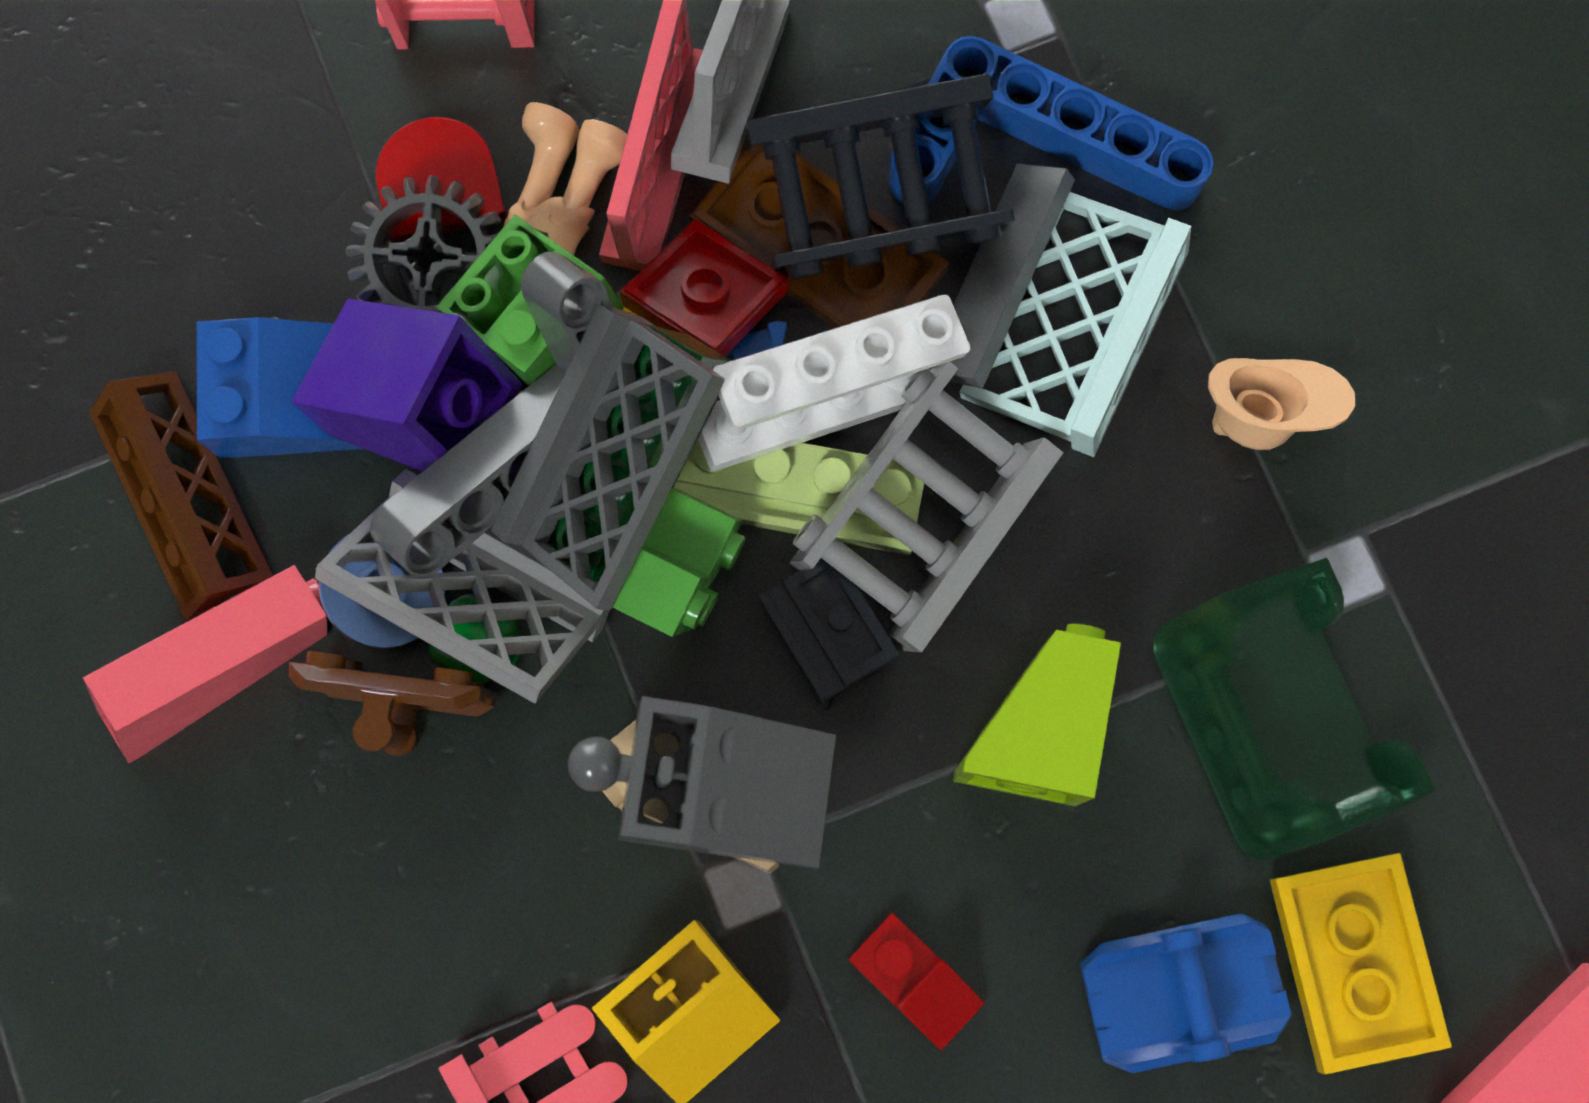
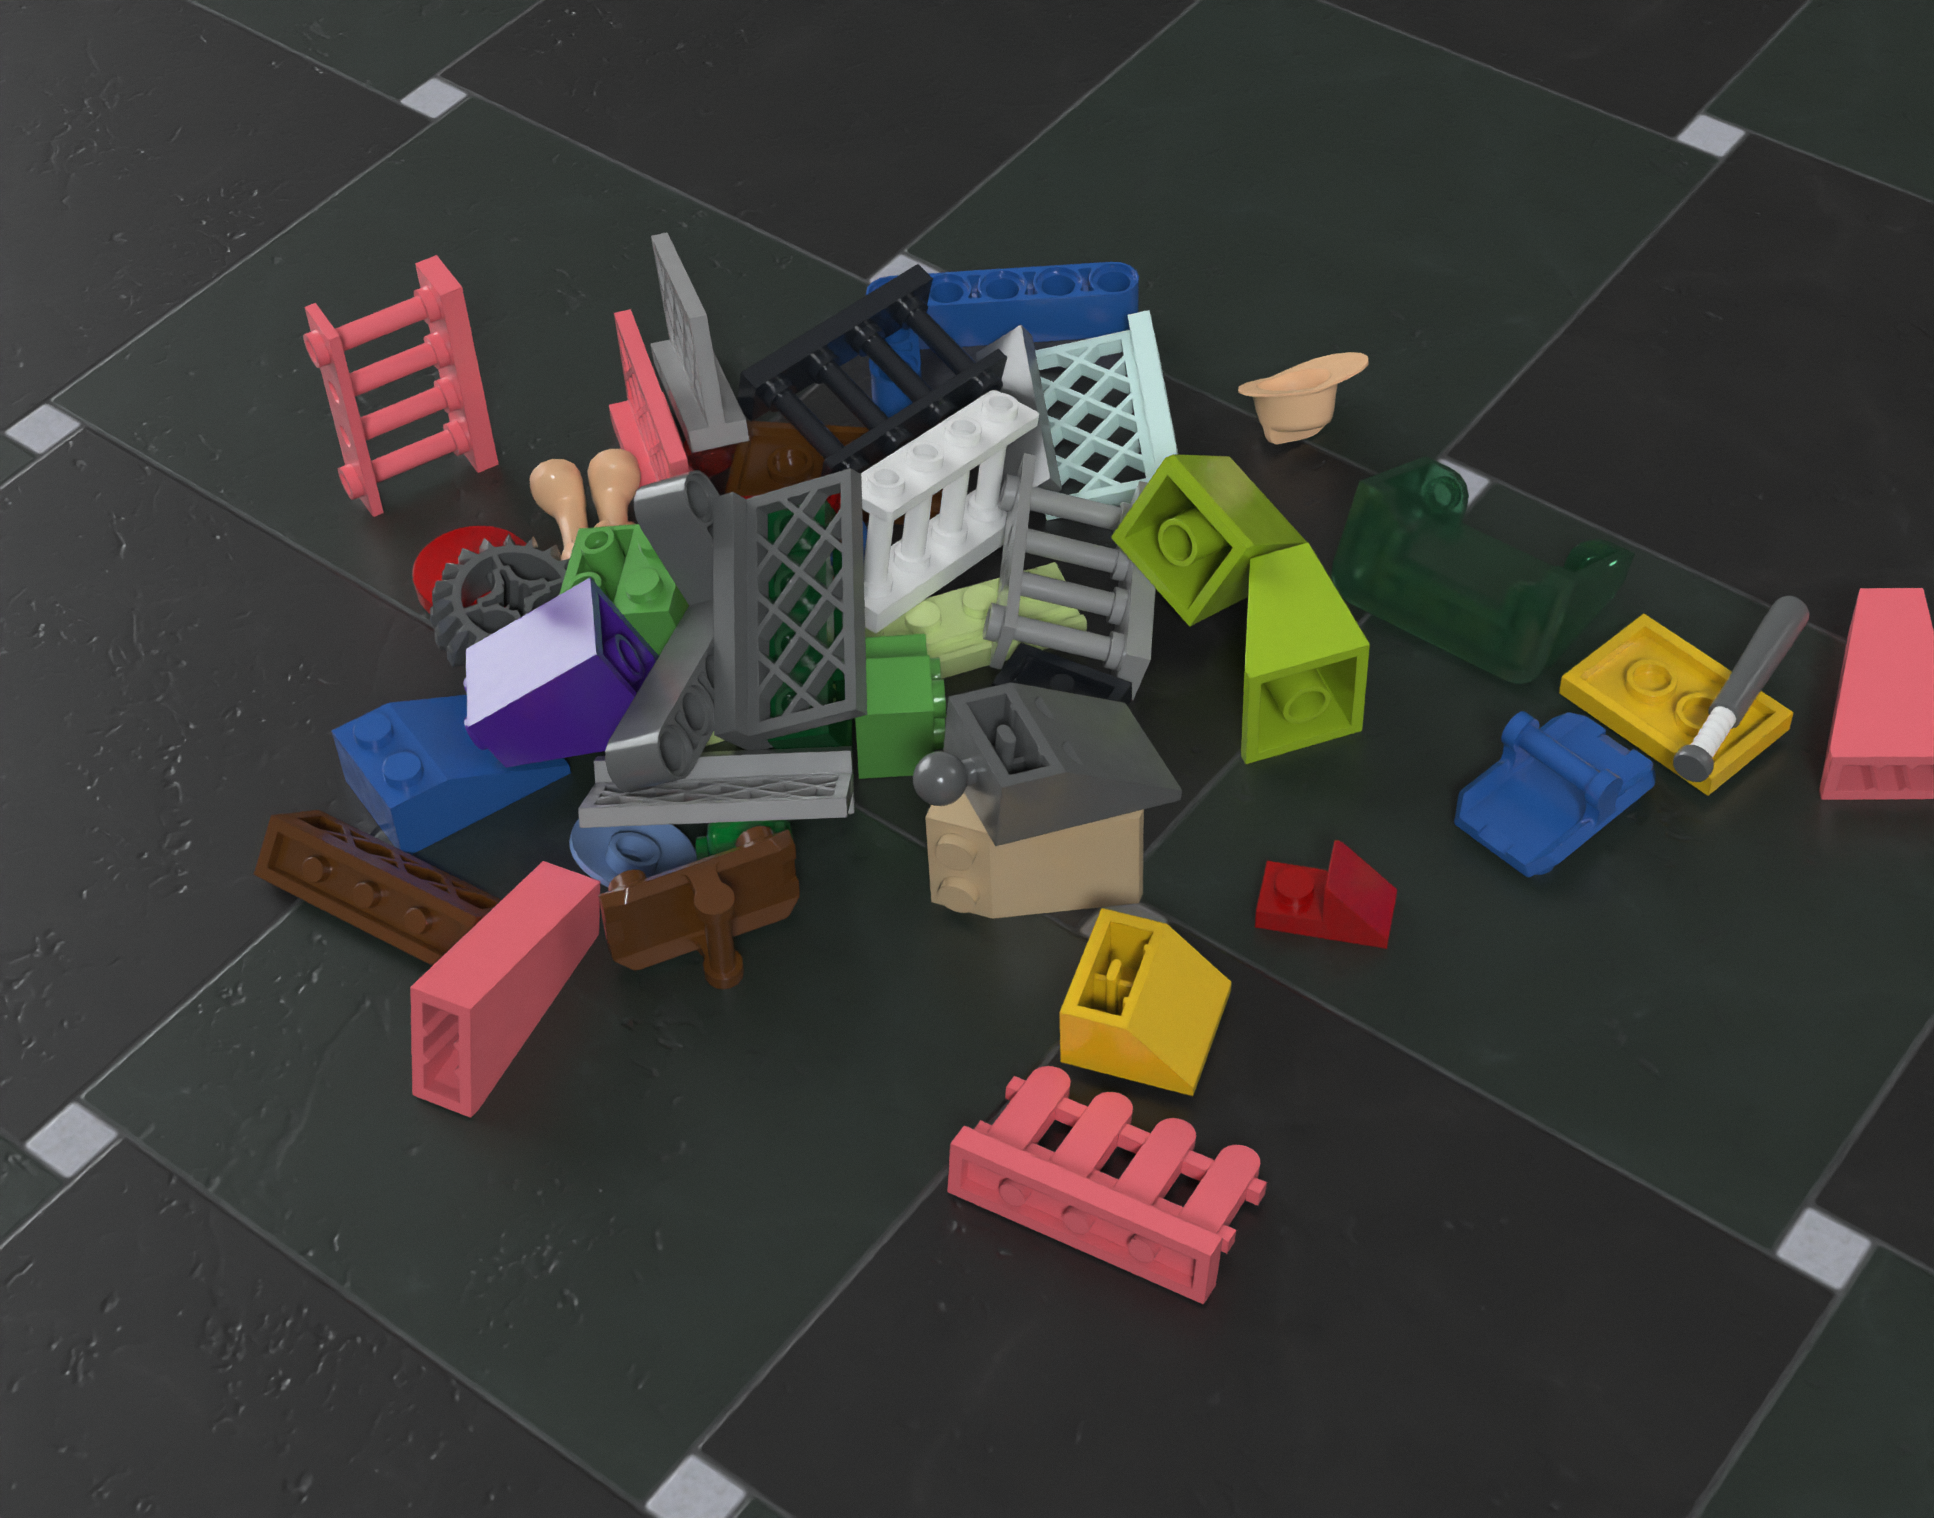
camera: 30 degrees left, 30 degrees down
none -> lime slope [1111,454,1307,626]
none -> dark grey piece [1673,596,1810,782]

